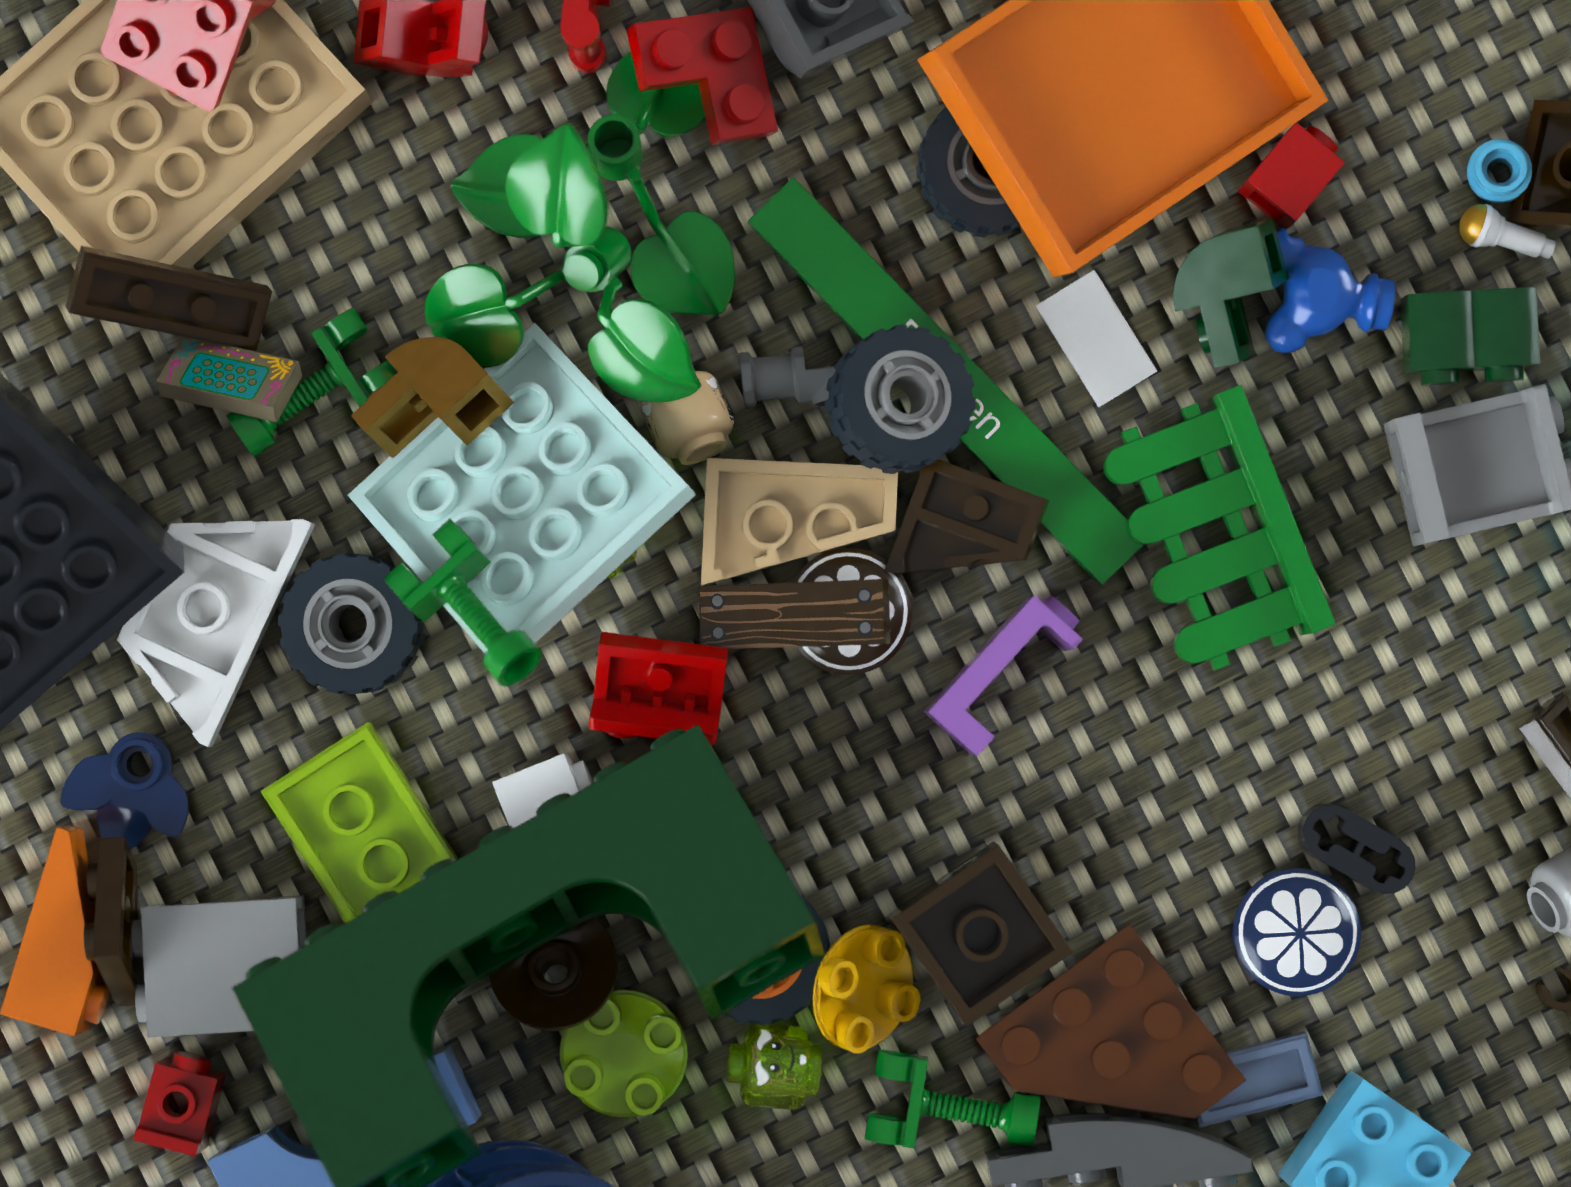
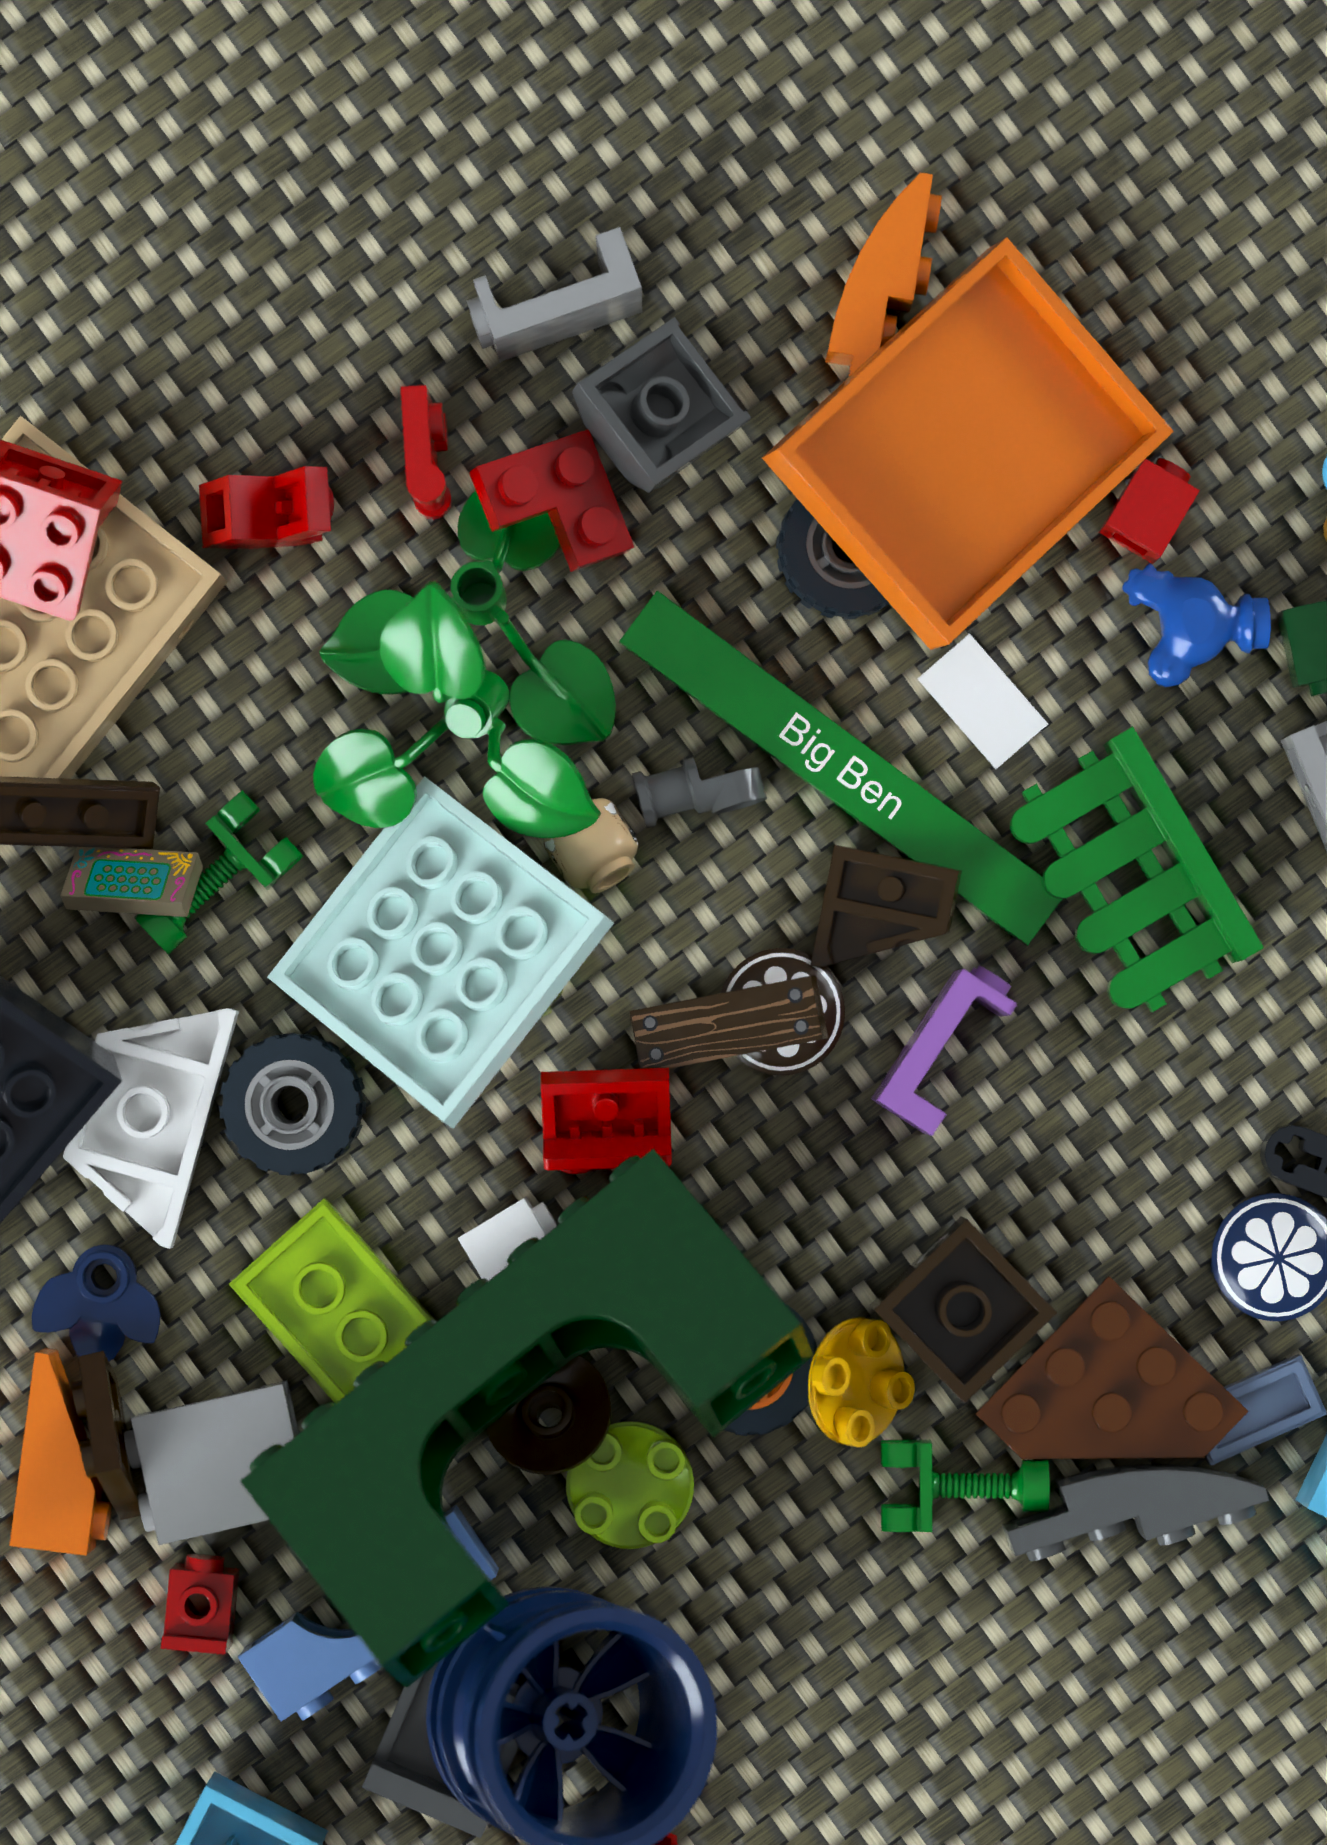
camera: 10 degrees left, 0 degrees up
pearl gold brick [351,337,514,458] -> none
green bar [384,518,542,687] -> none
tan wing [701,458,898,586] -> none
clear neon green head [727,1023,822,1110] -> none
black wheel [825,325,976,474] -> none
dark green brick [1173,218,1288,368] -> none

